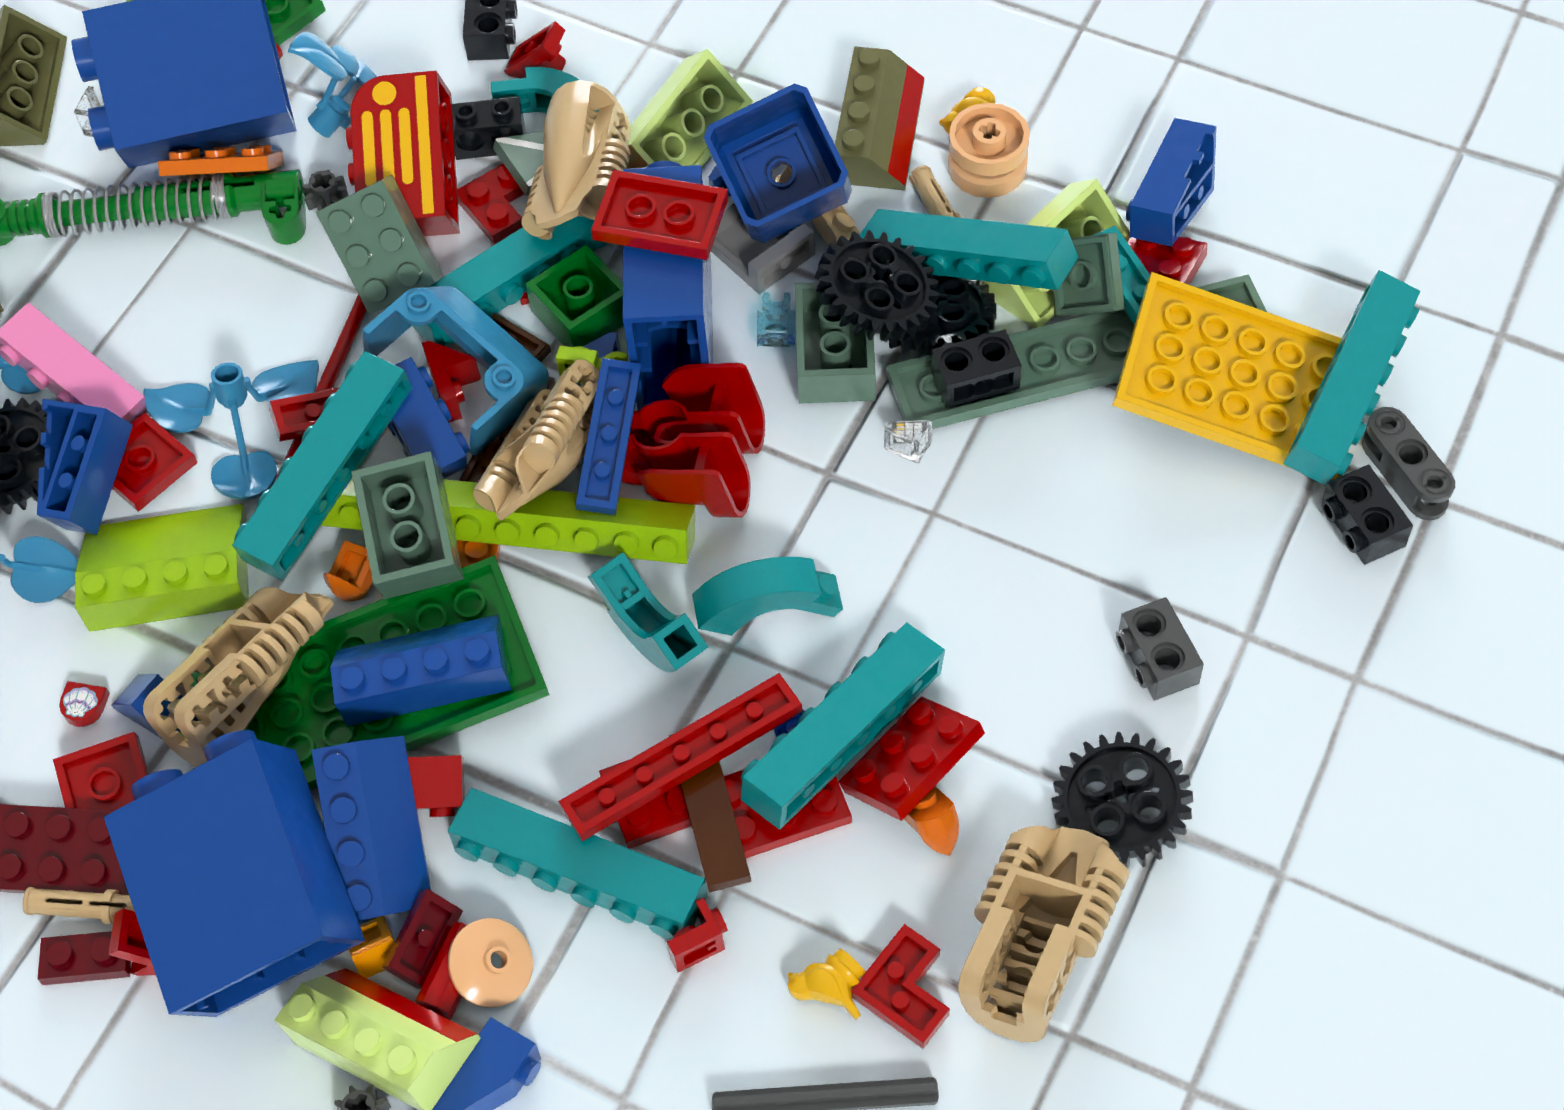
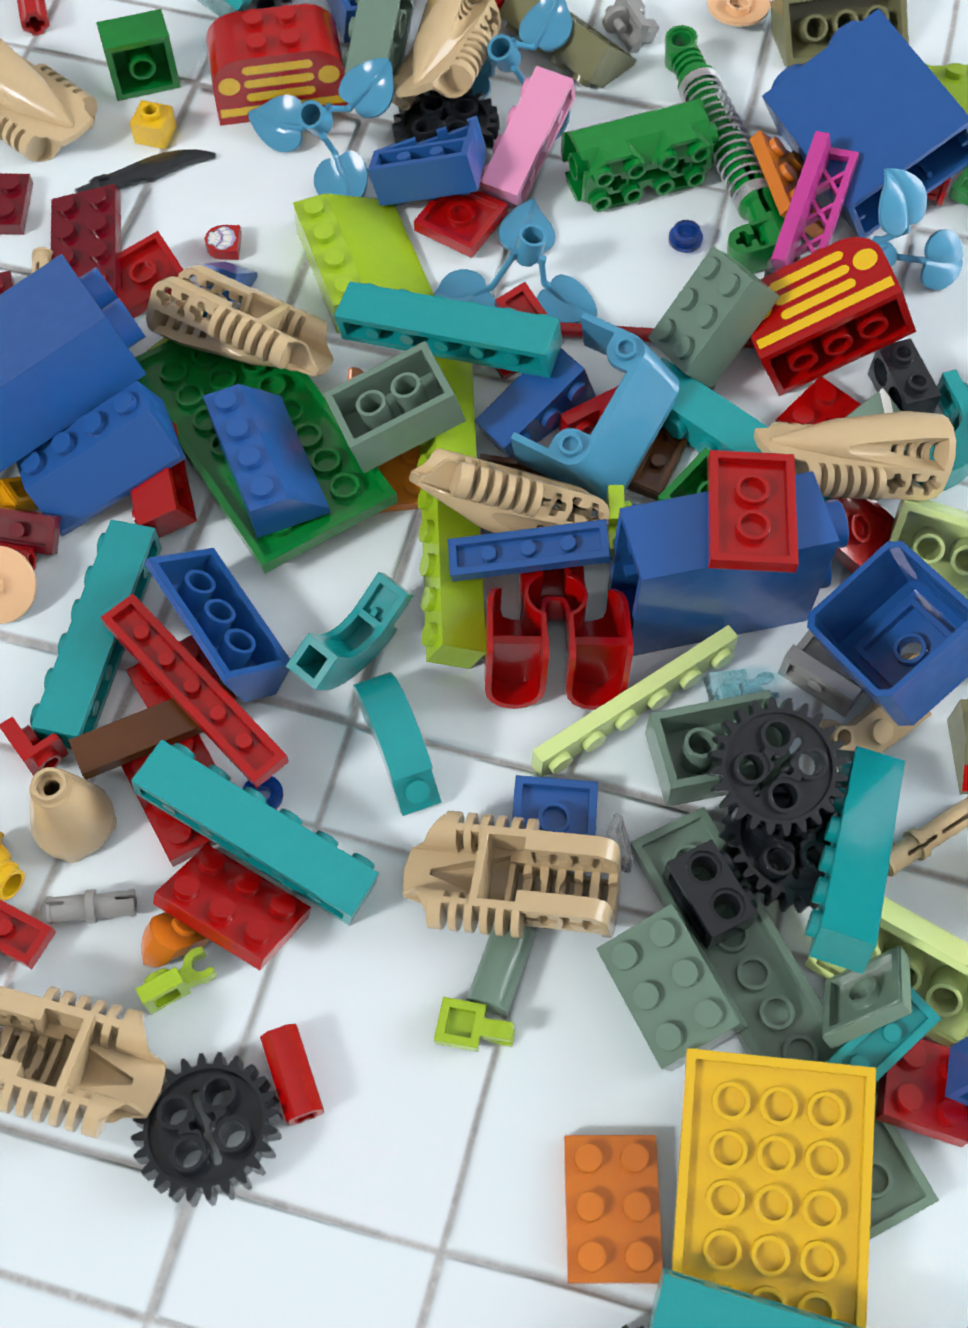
camera: 75 degrees right, 5 degrees up
dark grey brick [1116,597,1204,701] -> none
none -> tan cone [29,767,117,863]
none -> light grey pin [45,889,137,924]
none -> lime plate [136,947,217,1015]
none -> blue slope [145,548,290,702]
none -> red axle [260,1023,325,1126]
none -> tan connector [403,810,621,938]
none -> lime plate [434,996,516,1052]
none -> sand green brick [466,924,536,1017]
none -> blue plate [512,775,598,836]
none -> yellowish green plate [531,625,739,777]
none -> green brick [561,98,718,212]
none -> orange plate [564,1135,663,1284]
none -> sand green brick [596,904,749,1071]
none -> clear blue plate [668,220,703,253]
none -> dark pink fence [771,131,859,272]

